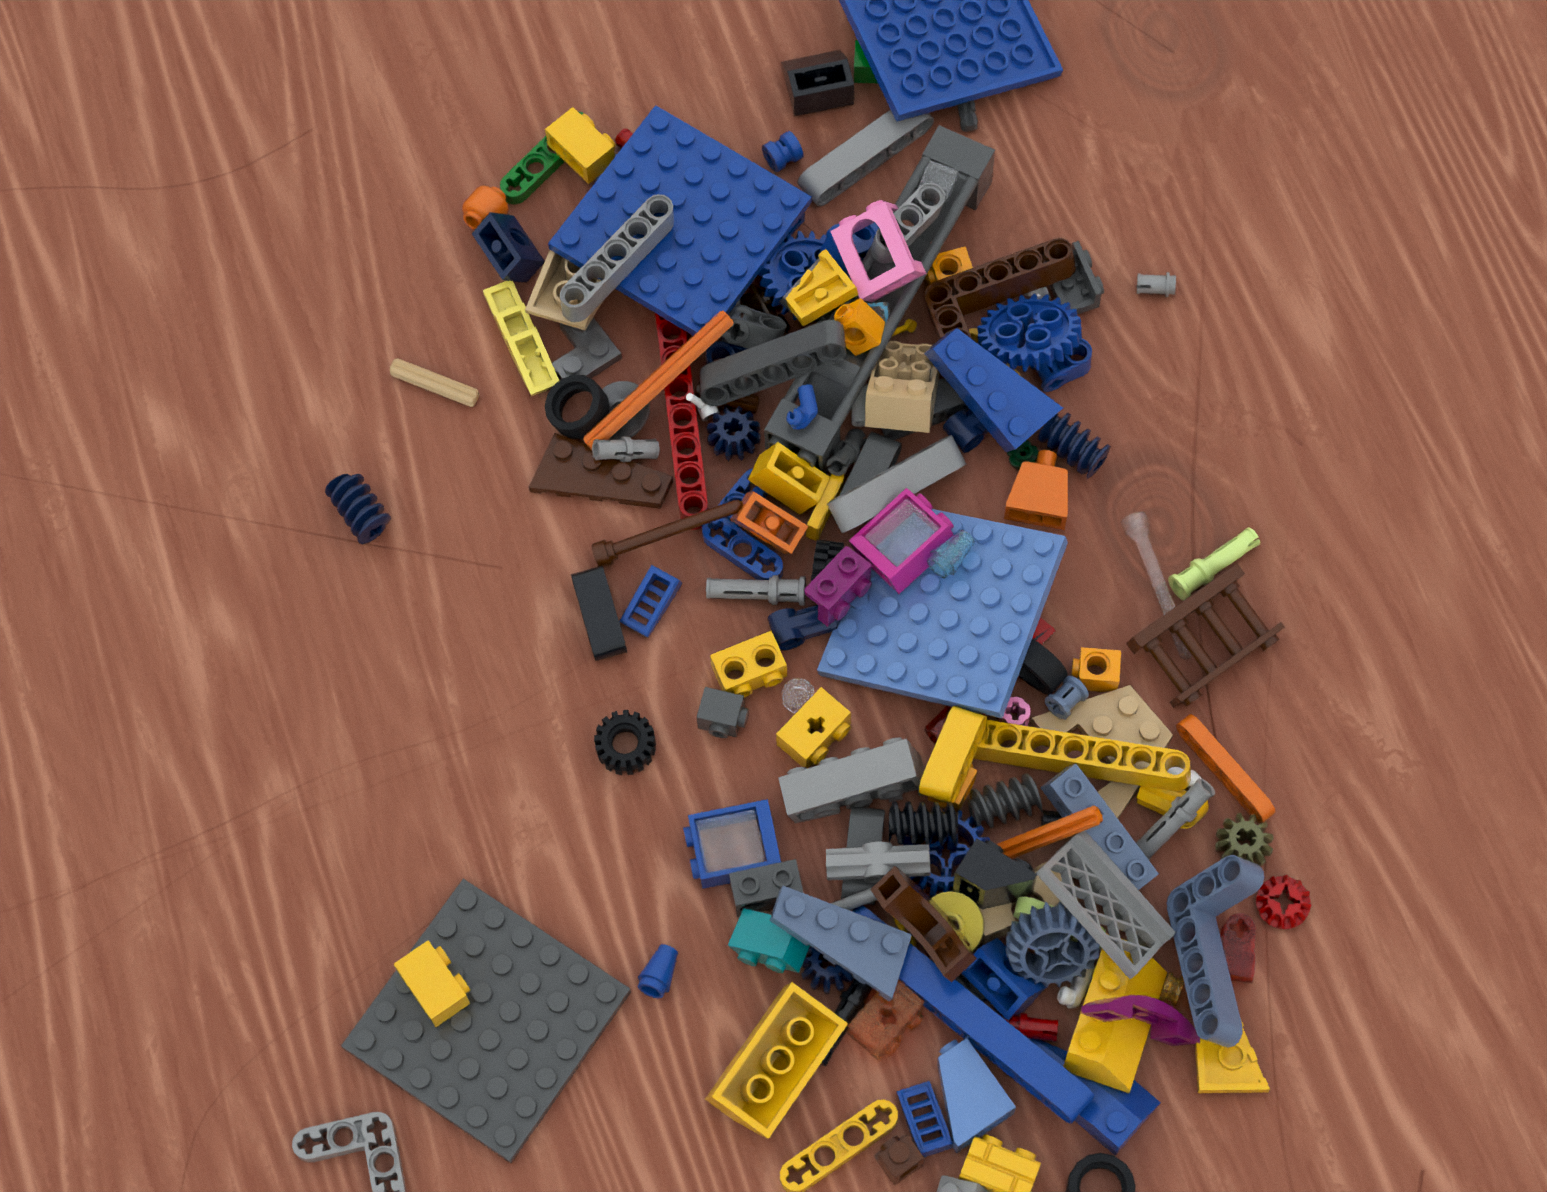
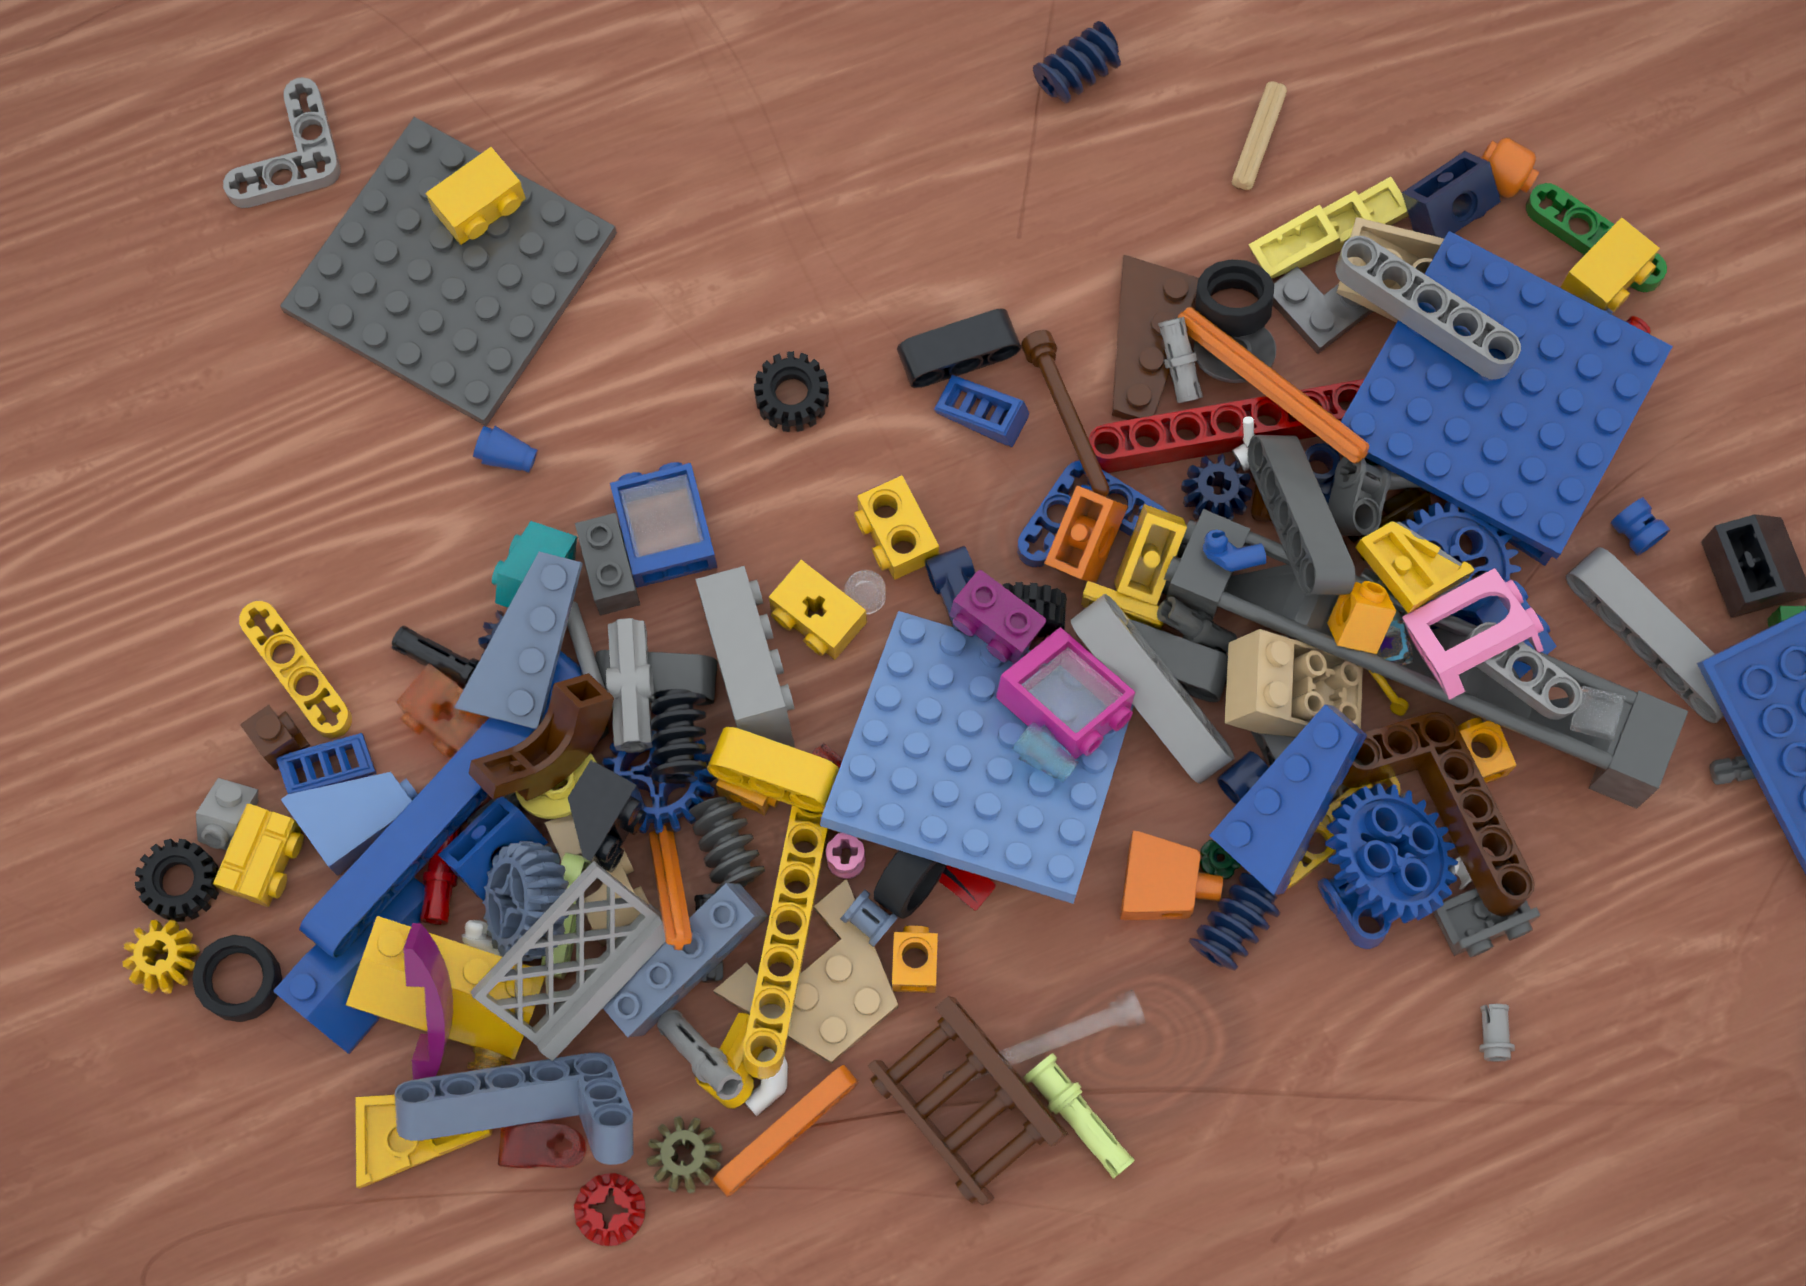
camera: 85 degrees right, 5 degrees up
dark grey brick [696,687,749,738] -> none
yellow slope [705,982,848,1139] -> none
light grey pin [706,575,806,606] -> none

